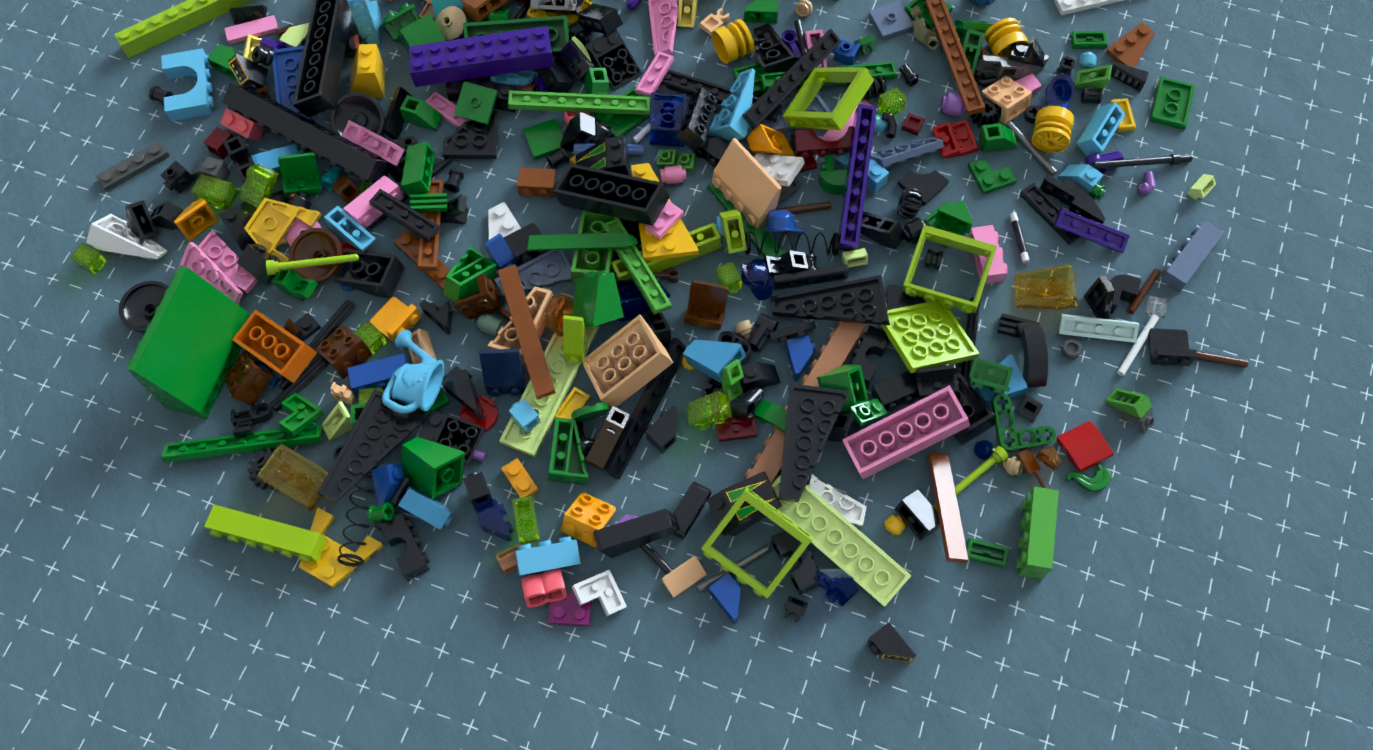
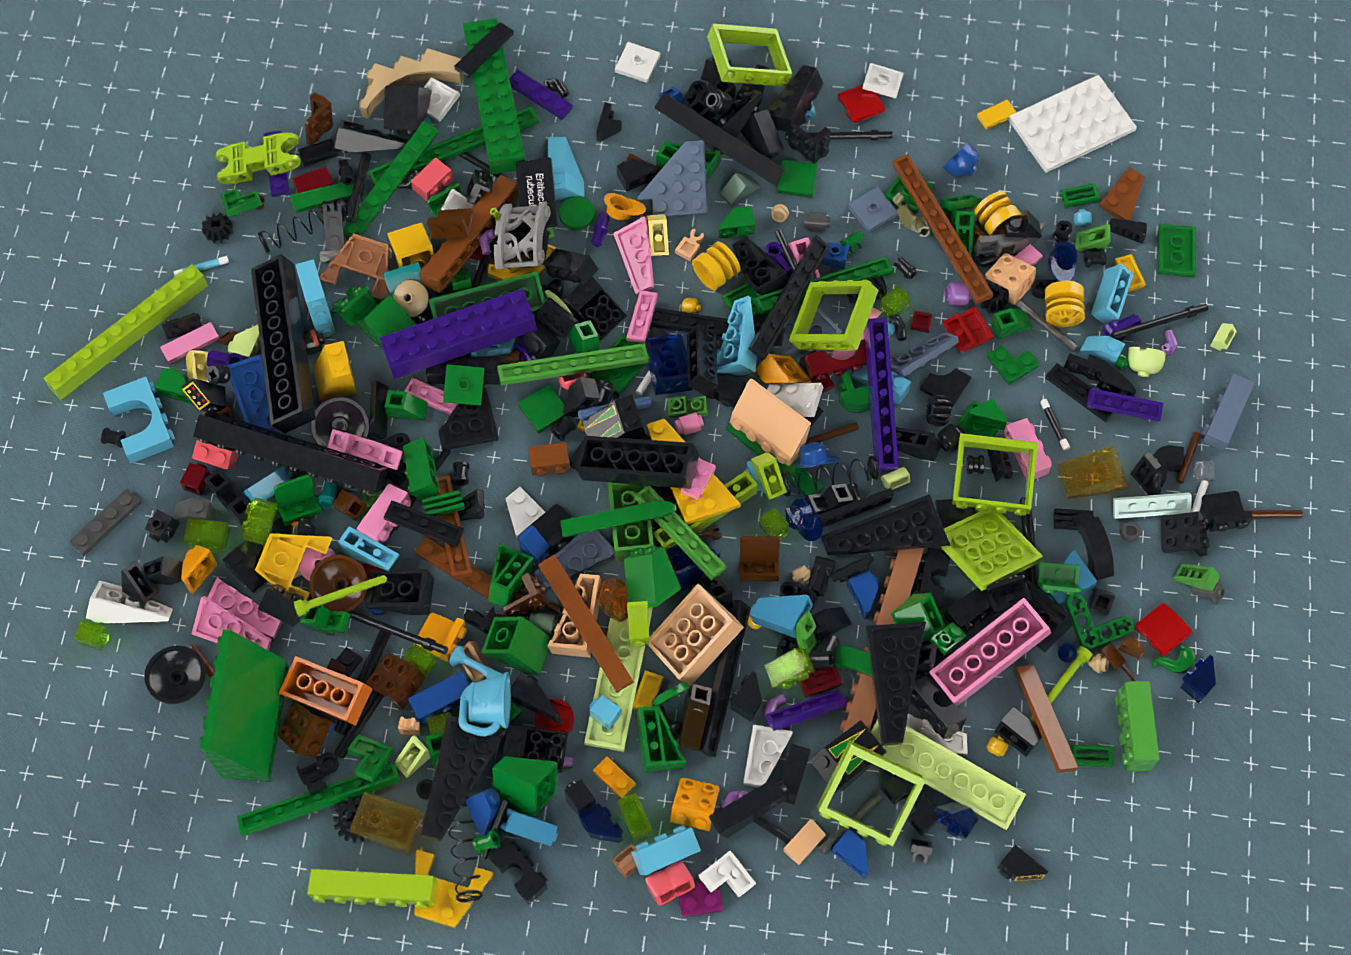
camera: 15 degrees left, 0 degrees up
dark blue slope [479,348,526,397] -> none
none -> black bar [348,611,448,654]
none -> green slope [481,617,552,674]
none -> yellow piece [681,297,701,314]
none -> white wing [743,725,793,787]
none -> medium lavender arm [763,694,786,716]
none -> dark purple plate [765,690,847,731]
none -> dark grey brick [804,212,830,231]
none -> black arch [911,675,966,740]
none -> black hinge [987,449,1013,482]
none -> yellowish green cylinder [1127,347,1166,378]
none -> black bracket [1161,511,1210,556]
none -> clear blue slope [1180,655,1216,704]

